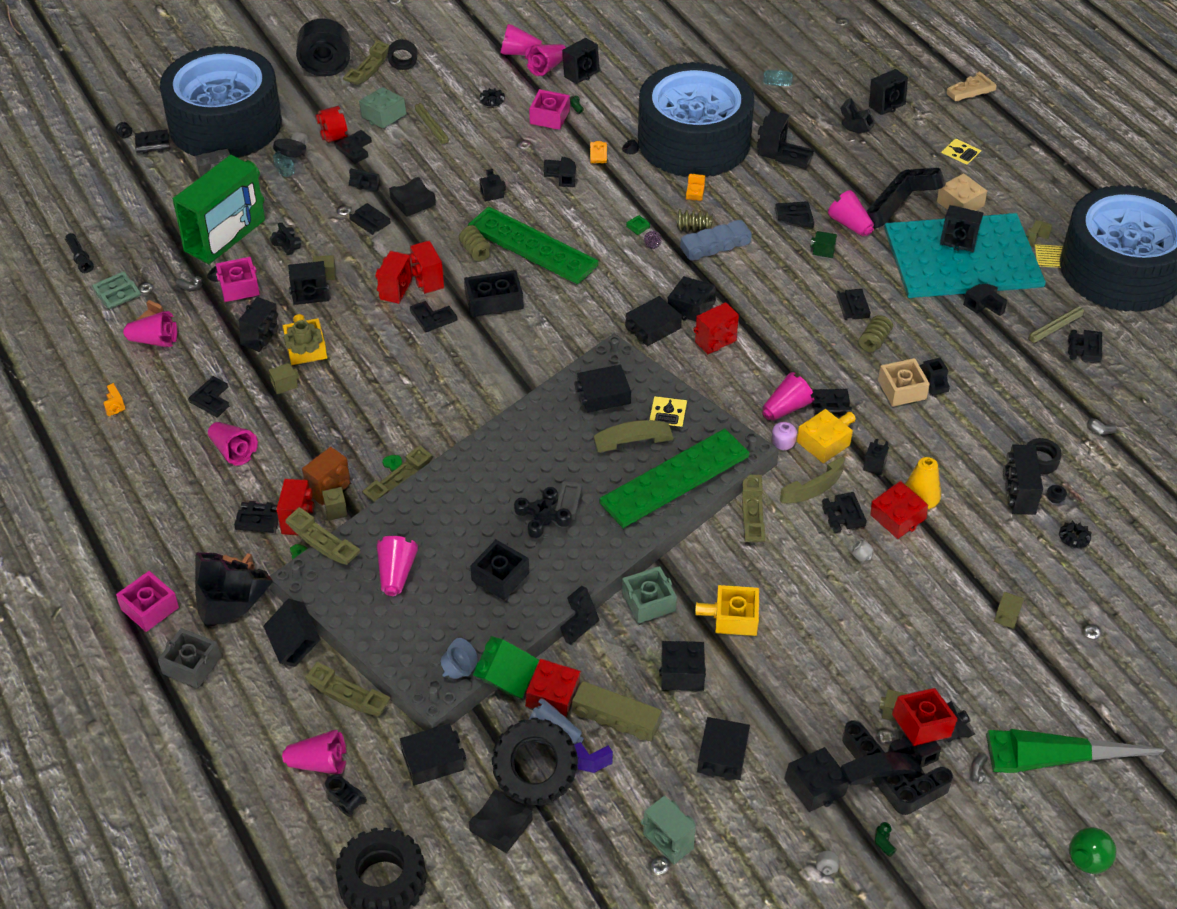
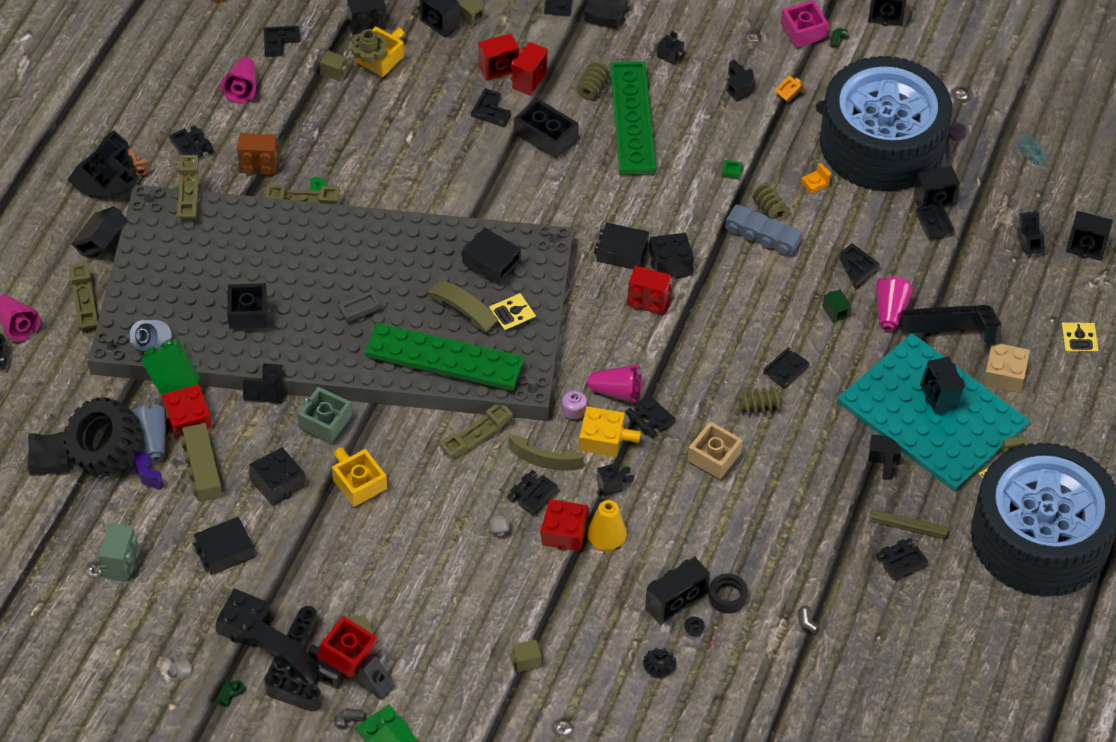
camera: 50 degrees right, 5 degrees up
dark pink brick [116,571,179,632] -> none
dark grey brick [158,628,221,689] -> none
red brick [277,479,315,536] -> none
olive brick [322,487,347,521] -> none
dark pink cone [377,536,418,596] -> none
black brick [400,723,466,786] -> none
black gear [514,487,572,538] -> none
clear purple tile [644,231,662,249] -> none
black brick [919,357,950,396] -> none

